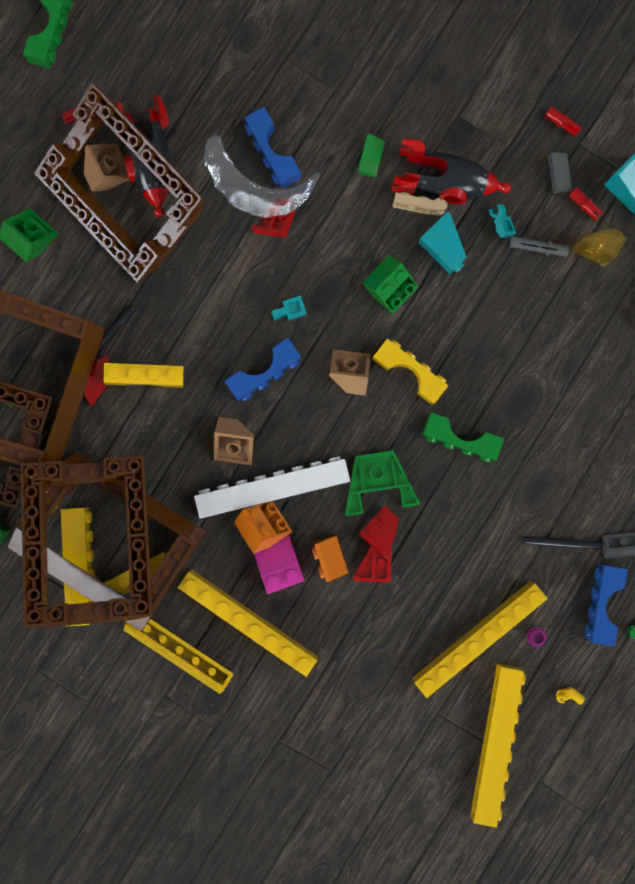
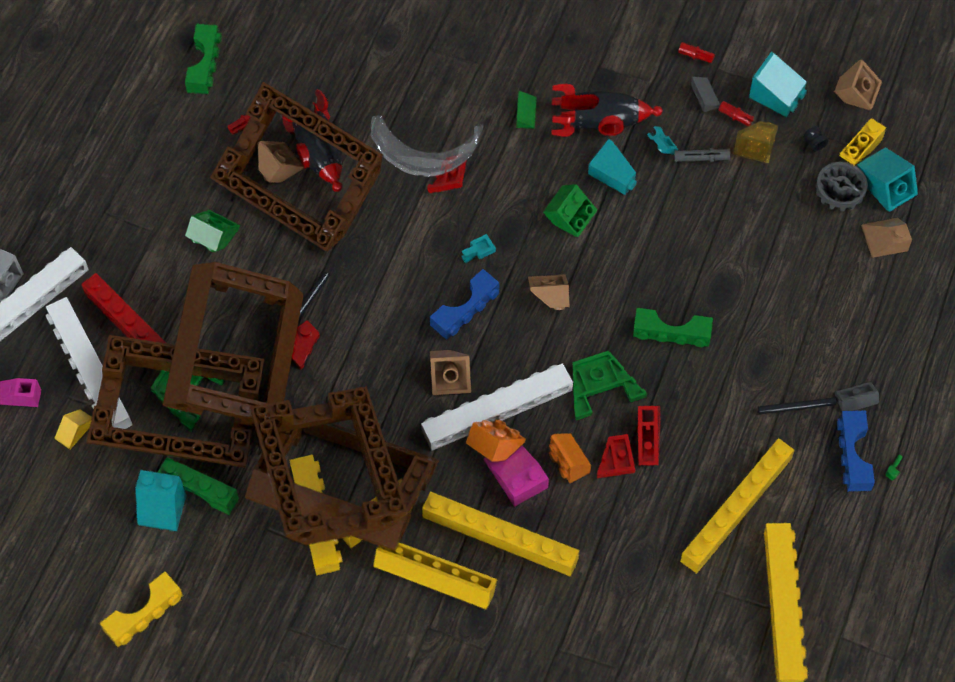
camera: 10 degrees left, 25 degrees down
yellow arch [104,363,184,388] -> none
blue arch [244,107,301,189] -> none
red wing [359,506,399,559] -> none
yellow arch [372,339,448,405] -> none
tan hinge [393,192,448,216] -> none
magenta plate [527,627,546,647] -> none
yellow arm [556,687,585,705] -> none
none -> red slope [638,406,660,465]

